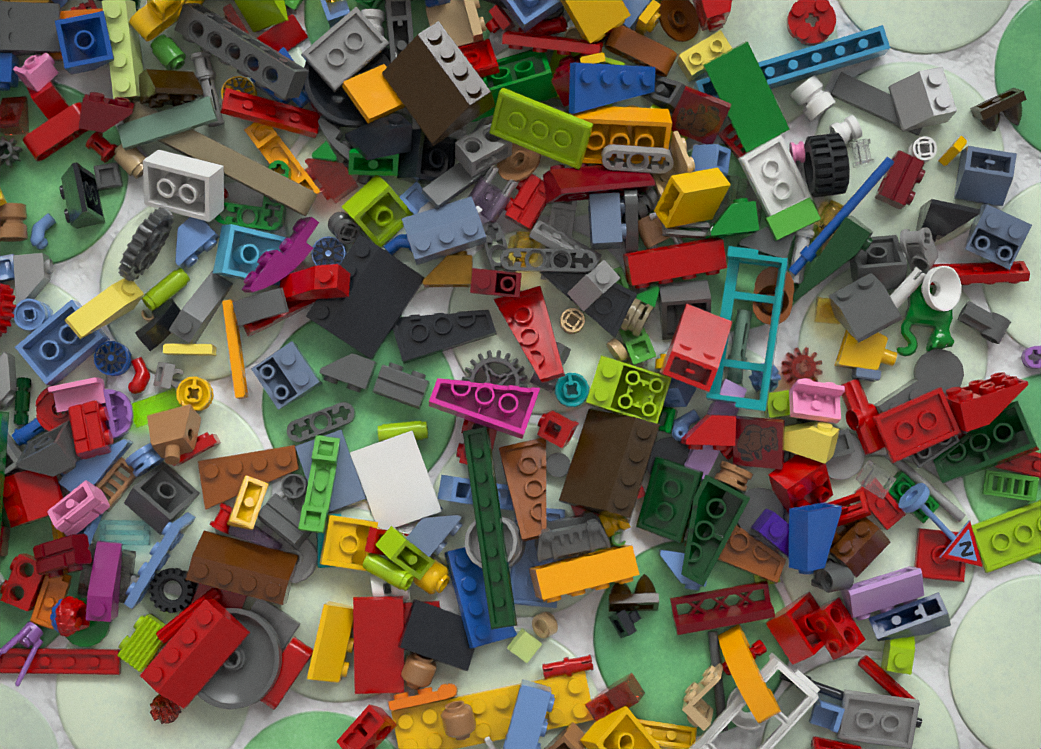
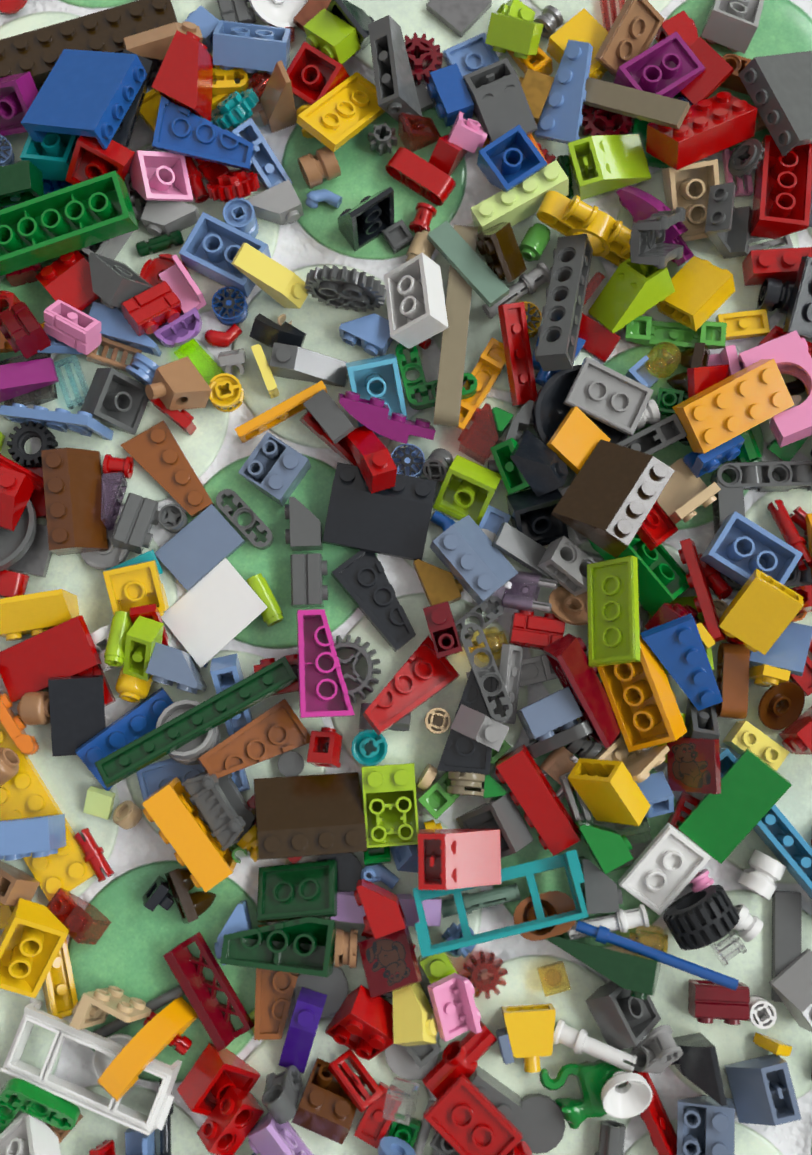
camera: 65 degrees right, 5 degrees down
blue pin [11,417,45,446] -> none
dark red slope [79,92,135,133] -> none
lime piece [141,268,190,311] -> none
yellow slope [227,475,269,530] -> none
bright green slope [298,435,340,533] -> none
red tile [485,5,516,34] -> none
light grey beam [601,144,673,173] -> none
bright green tile [765,197,821,241] -> none
blue slope [789,503,842,574] -> none
dark grey slope [829,273,902,343] -> none

